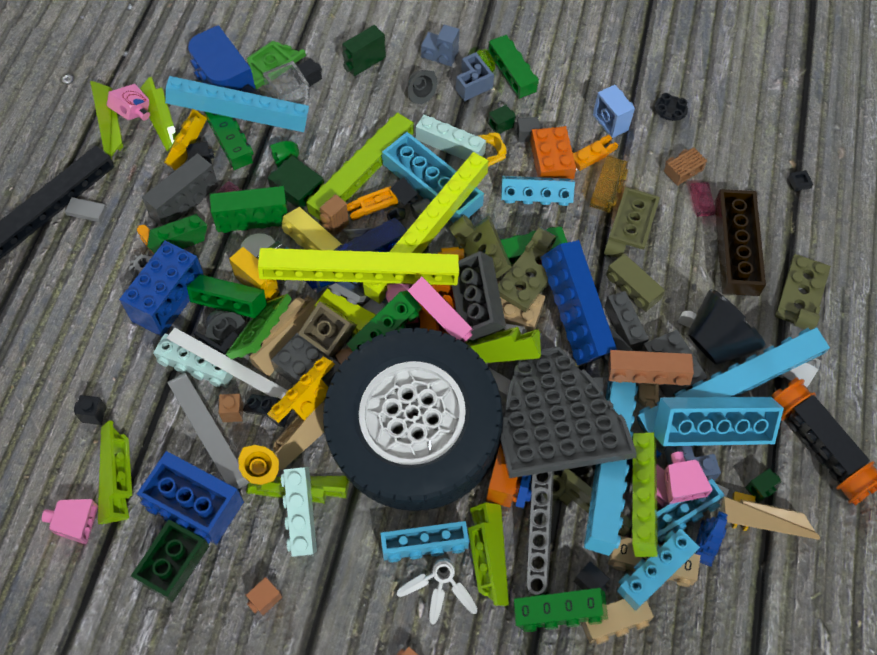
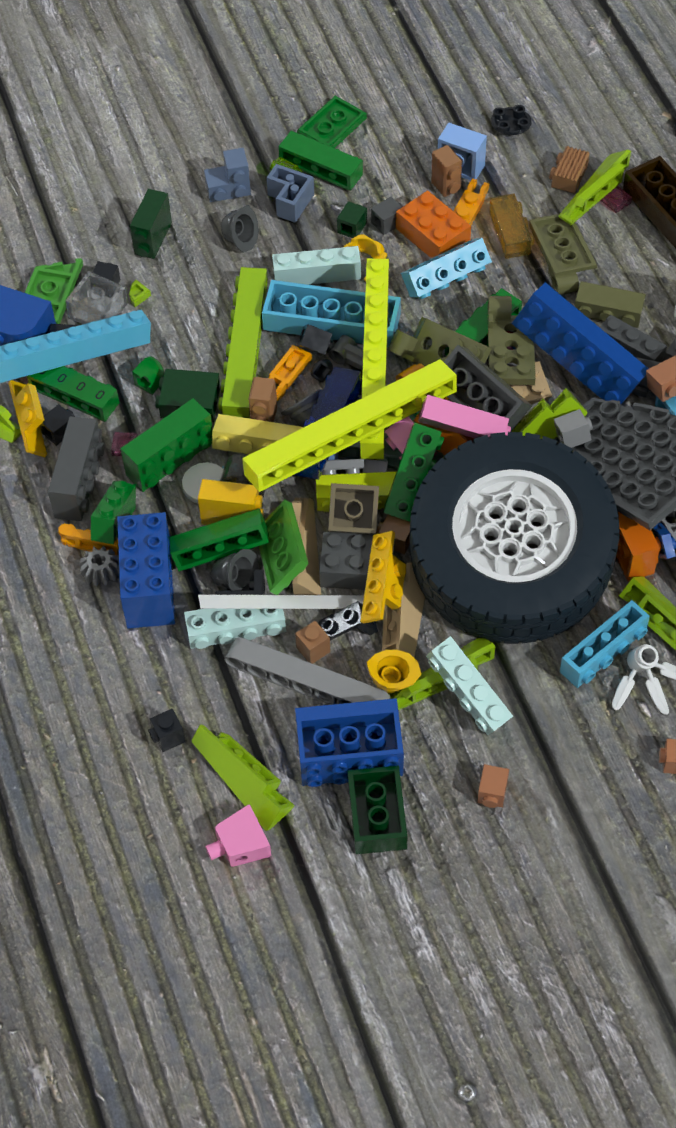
camera: 30 degrees left, 5 degrees down
none -> lime tile [129,280,151,307]
none -> green tile [297,96,367,148]
none -> medium nougat brick [431,145,462,197]
none -> light grey brick [554,409,593,448]
none -> lime wedge [559,149,631,225]

